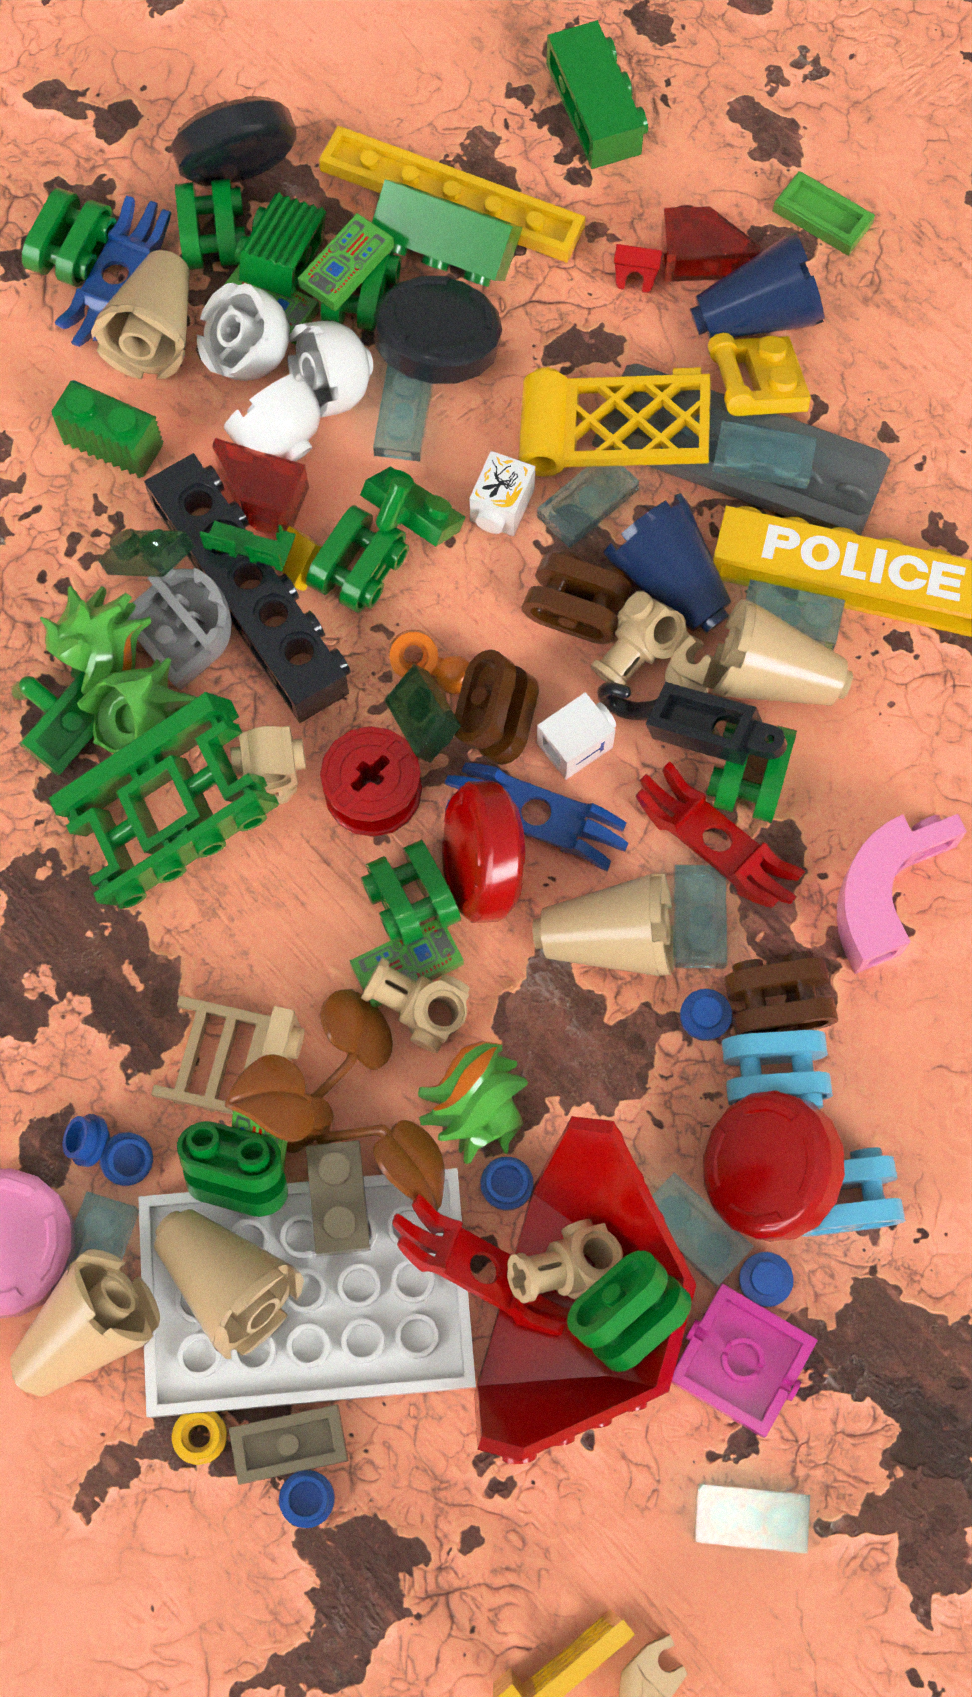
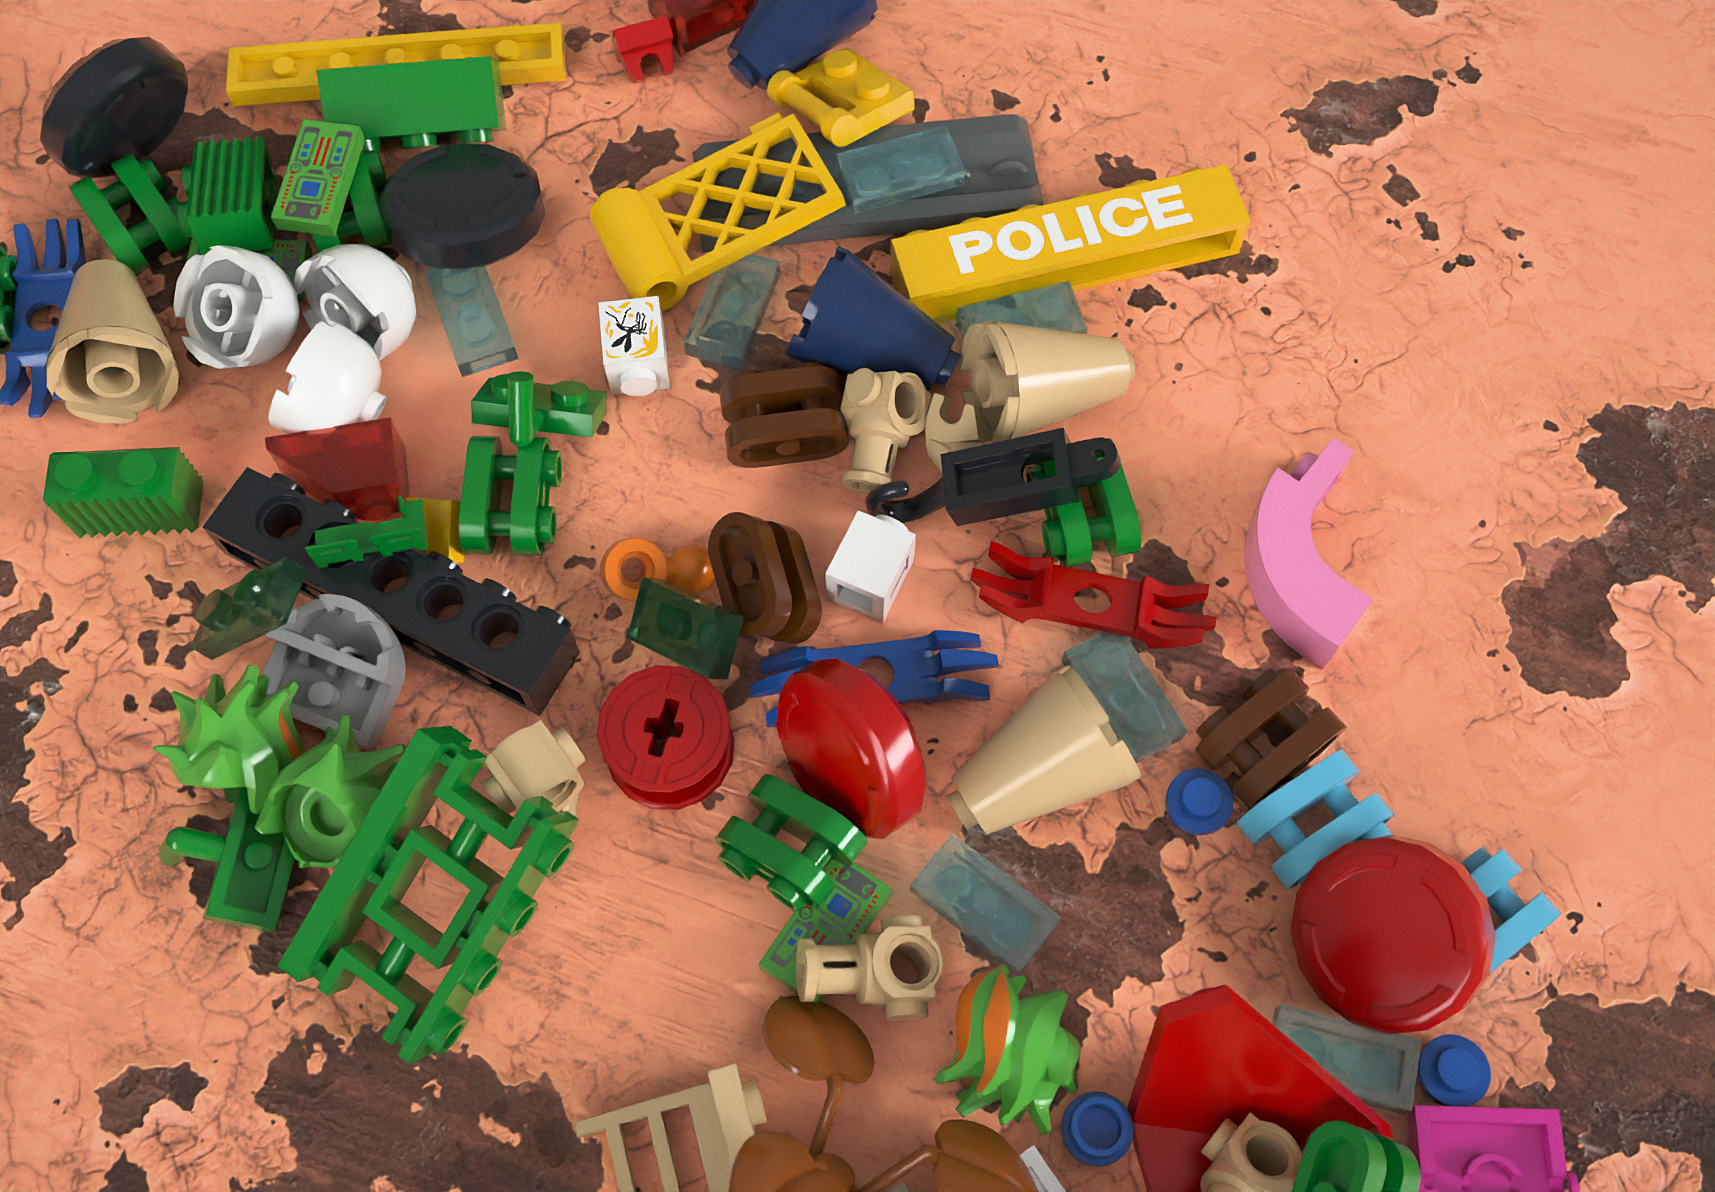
camera: 30 degrees left, 5 degrees down
none -> clear light blue plate [910,833,1062,976]

